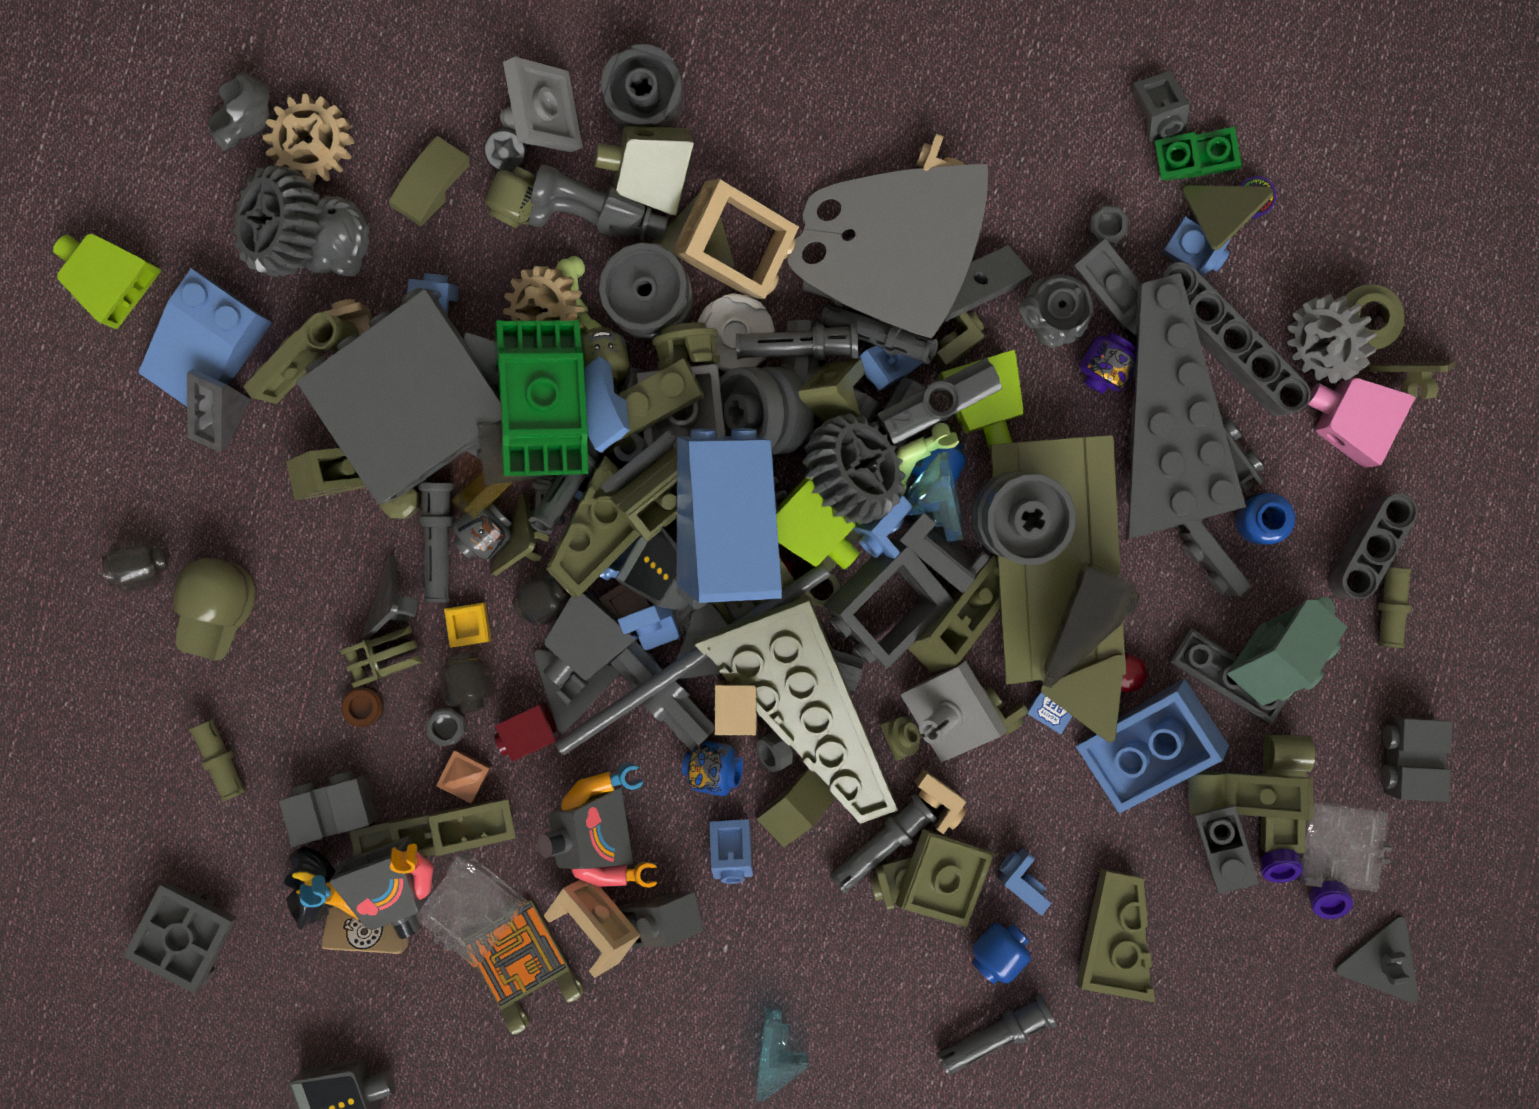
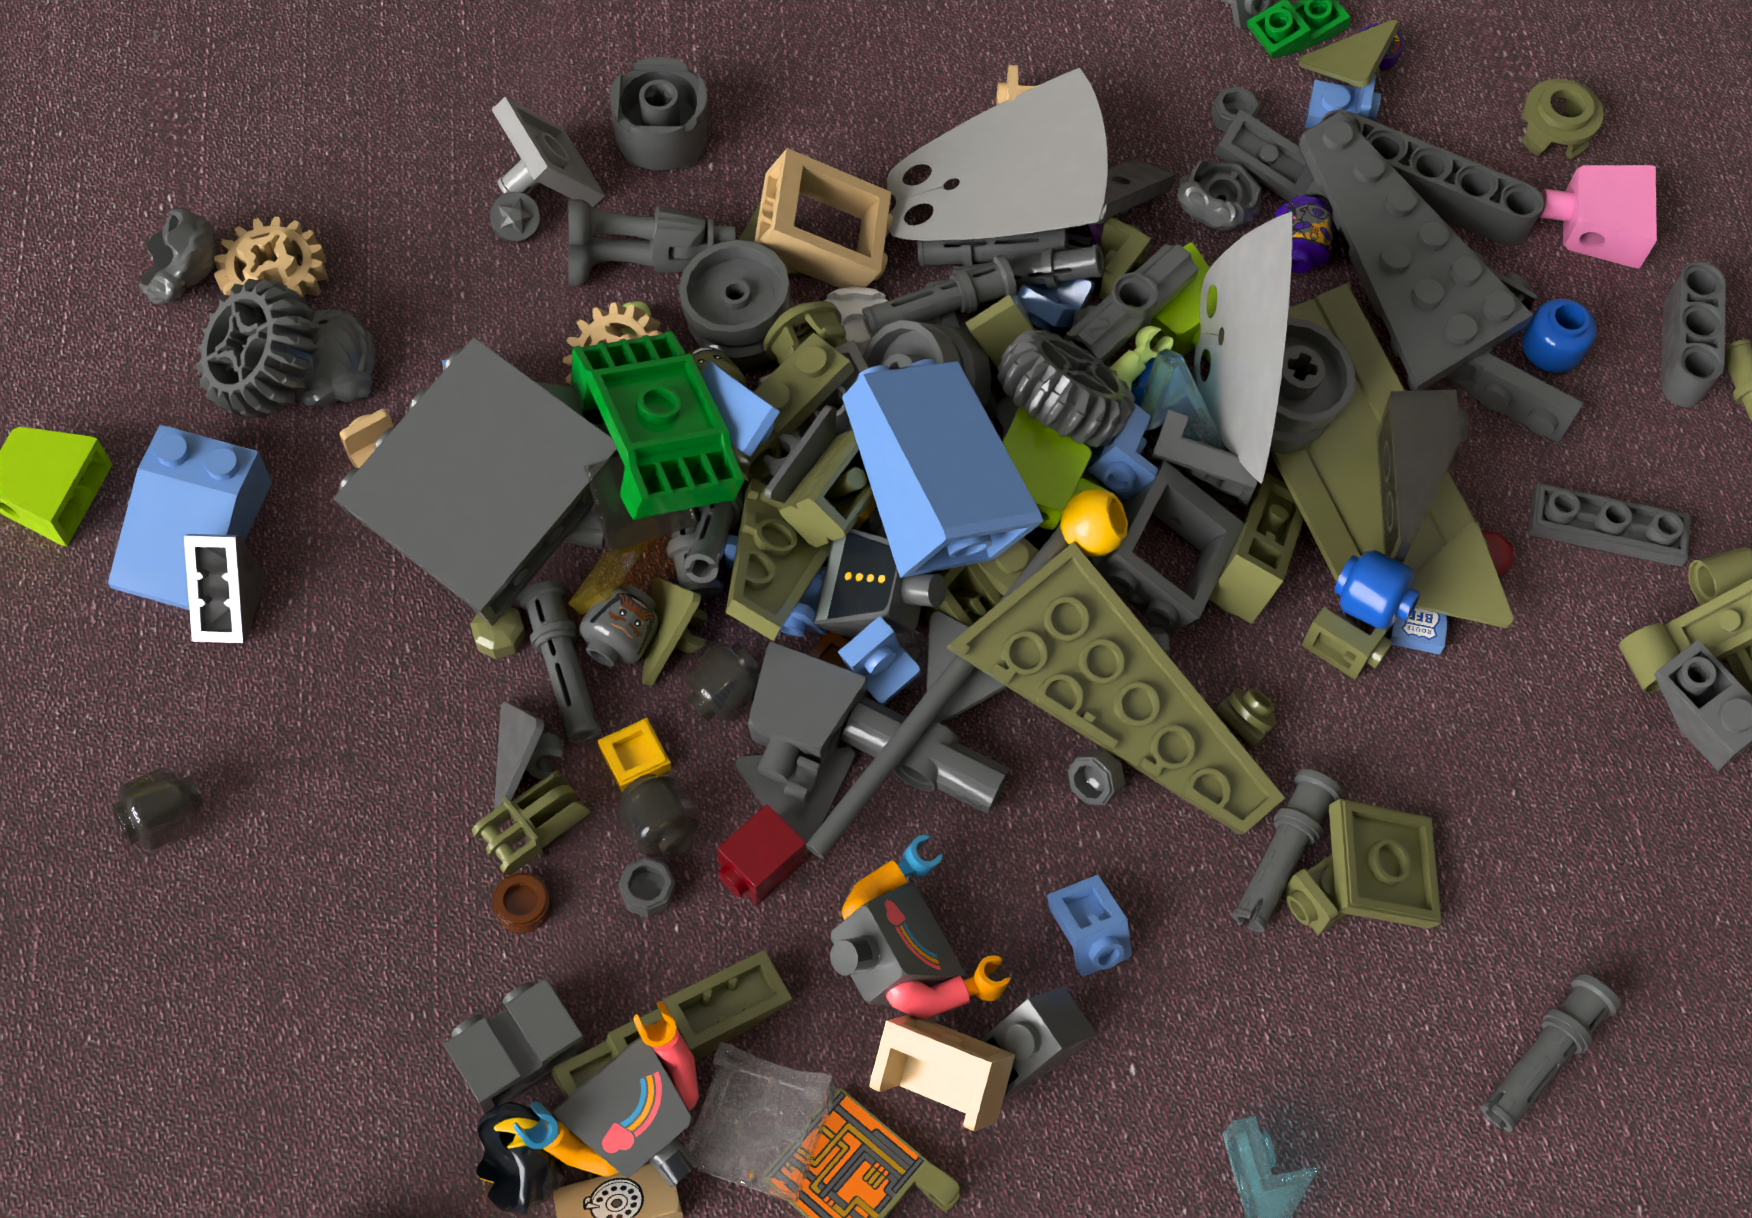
camera: 20 degrees left, 25 degrees down
olive piece [172,558,257,661] -> none
olive pin [189,719,247,802] -> none
olive plate [243,312,359,404] -> none
olive slope [286,448,366,500] -> none
olive slope [389,136,470,227] -> none
nougat tile [436,749,491,804] -> none
olive head [484,166,536,229] -> none
torso [593,126,694,215] -> none
head [682,741,743,796] -> none
tan panel [715,680,757,735] -> none
olive slope [756,768,836,847] -> none
light grey tile [901,661,1007,763] -> none
tan bracket [914,769,966,834] -> none
blue head [971,923,1031,984] -> none
medium blue bracket [998,848,1052,916] -> none
medium blue slope [1076,679,1229,814] -> none
olive wing [1076,868,1155,1002] -> none
sand green hinge [1227,596,1348,706] -> none
light grey gear [1287,294,1377,383] -> none
olive piece [1369,361,1456,399] -> none
none -> yellow piece [1060,489,1128,556]
none -> light grey piece [1193,212,1292,484]
none -> blue head [1334,550,1421,630]

